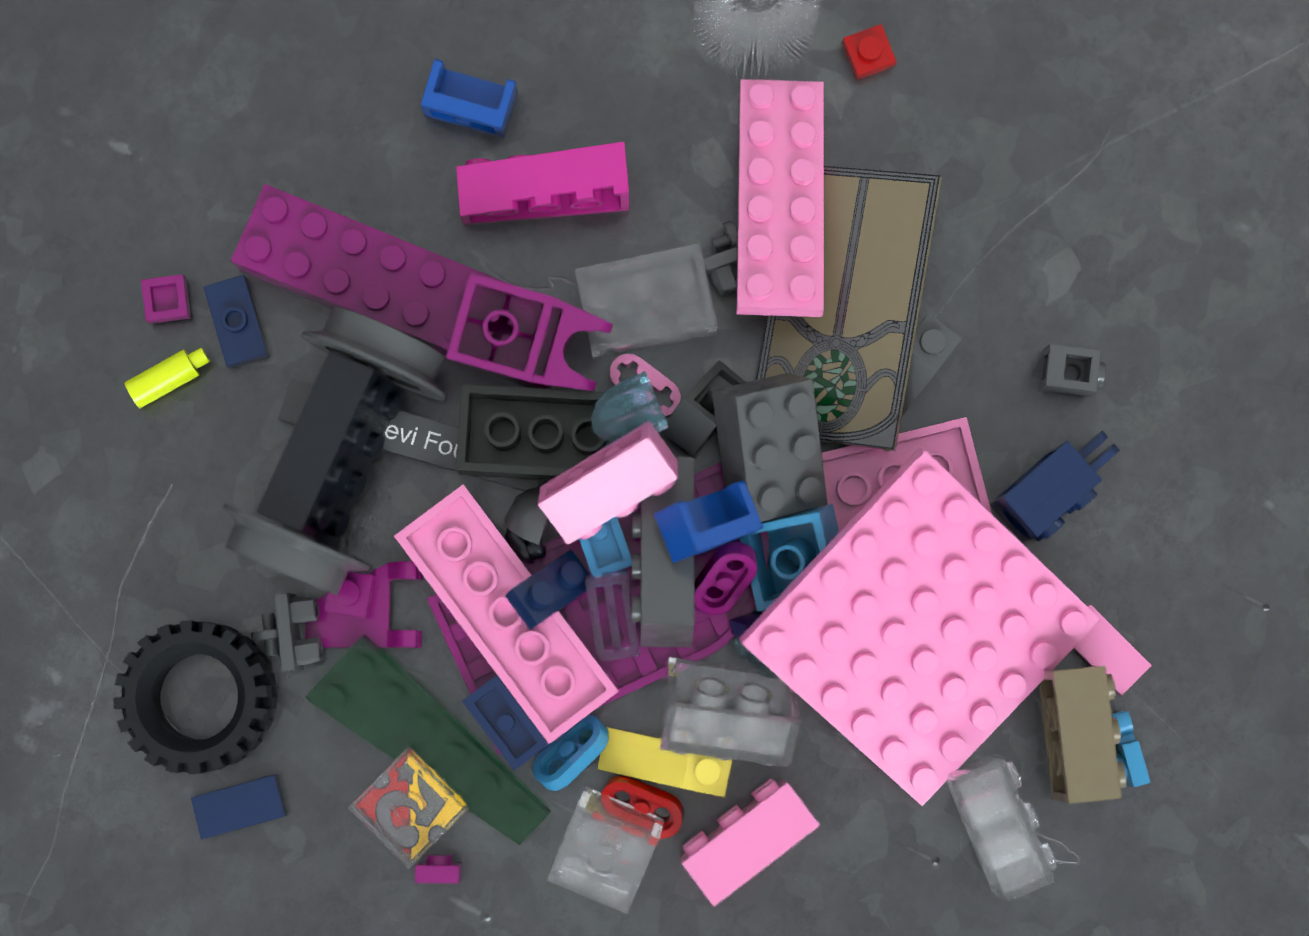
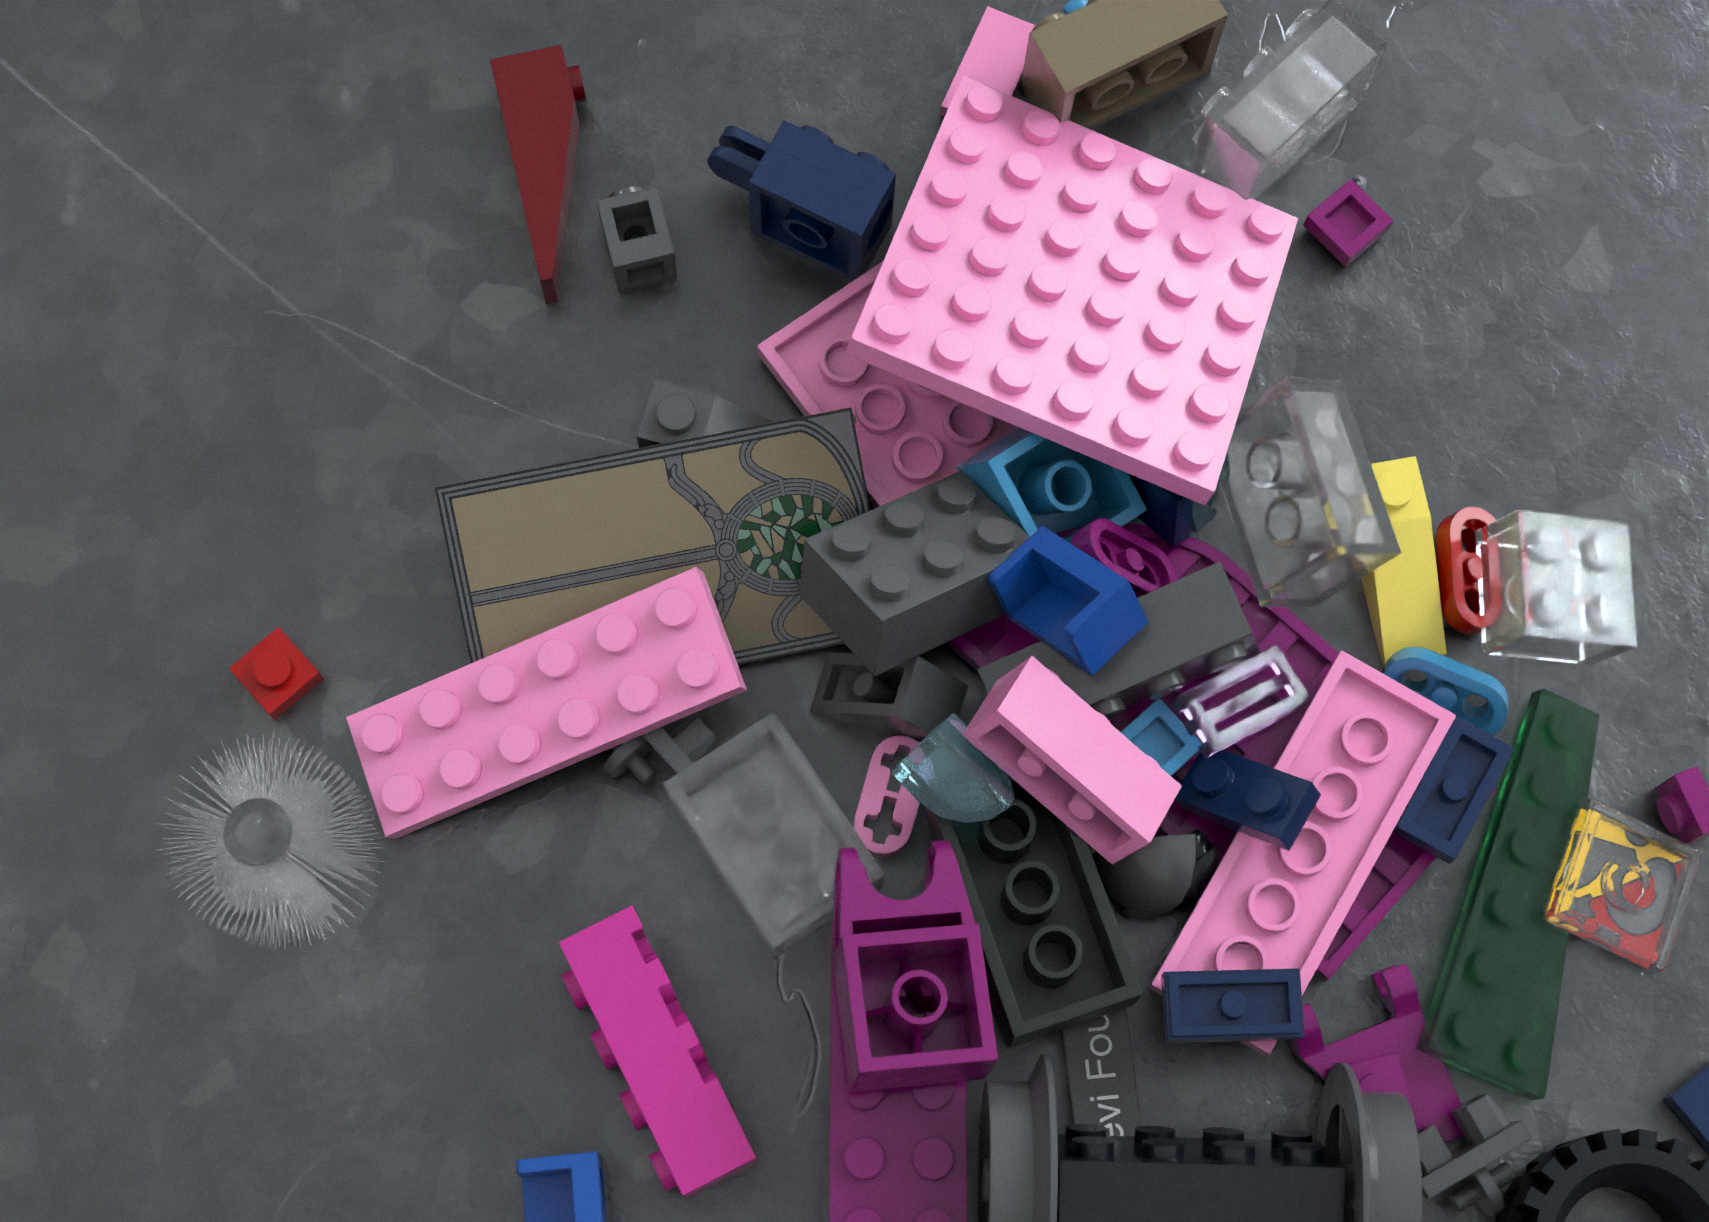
camera: 110 degrees left, 10 degrees down
bright pink brick [680,778,820,906] -> none
none -> dark red slope [490,45,586,304]
none -> dark blue plate [1161,968,1305,1043]
none -> magenta plate [1303,179,1394,268]

